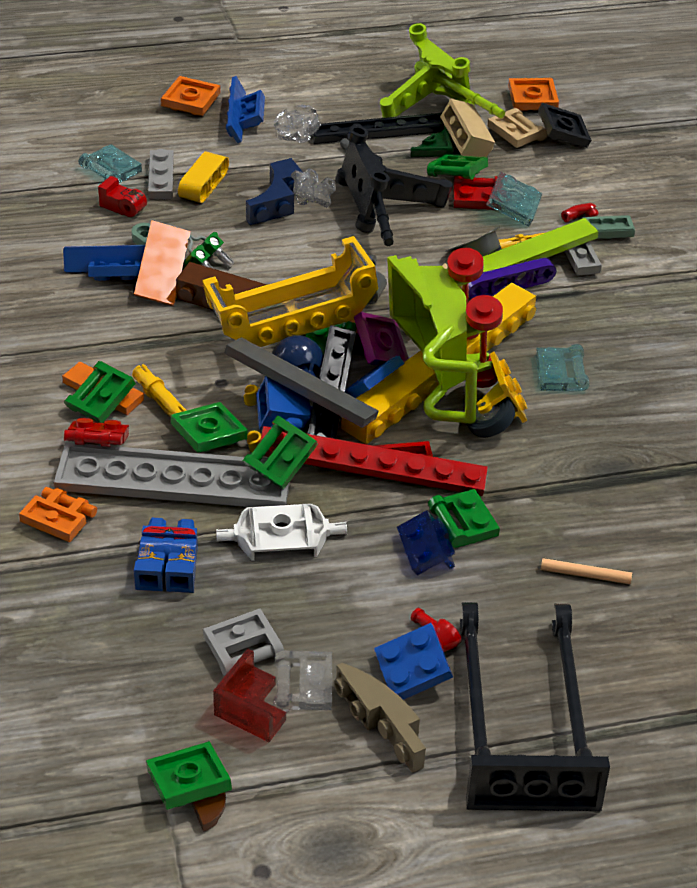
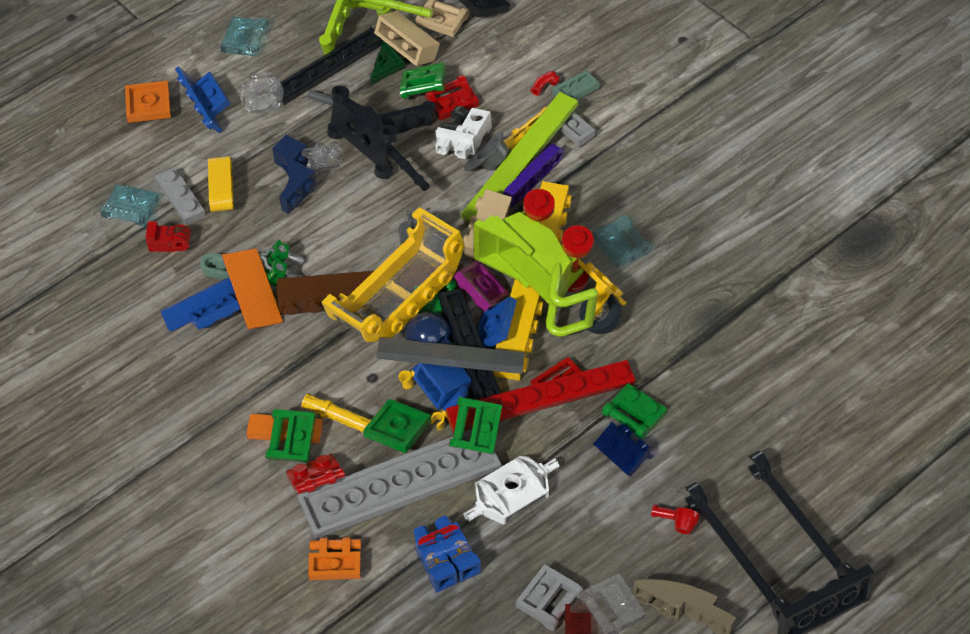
camera: 25 degrees left, 10 degrees up
blue plate [374,623,454,700] -> none
clear light blue plate [486,172,543,227] -> none
light nougat bar [541,558,632,584] -> none
none -> clear light blue plate [220,16,269,57]
none -> white hips [435,106,492,159]

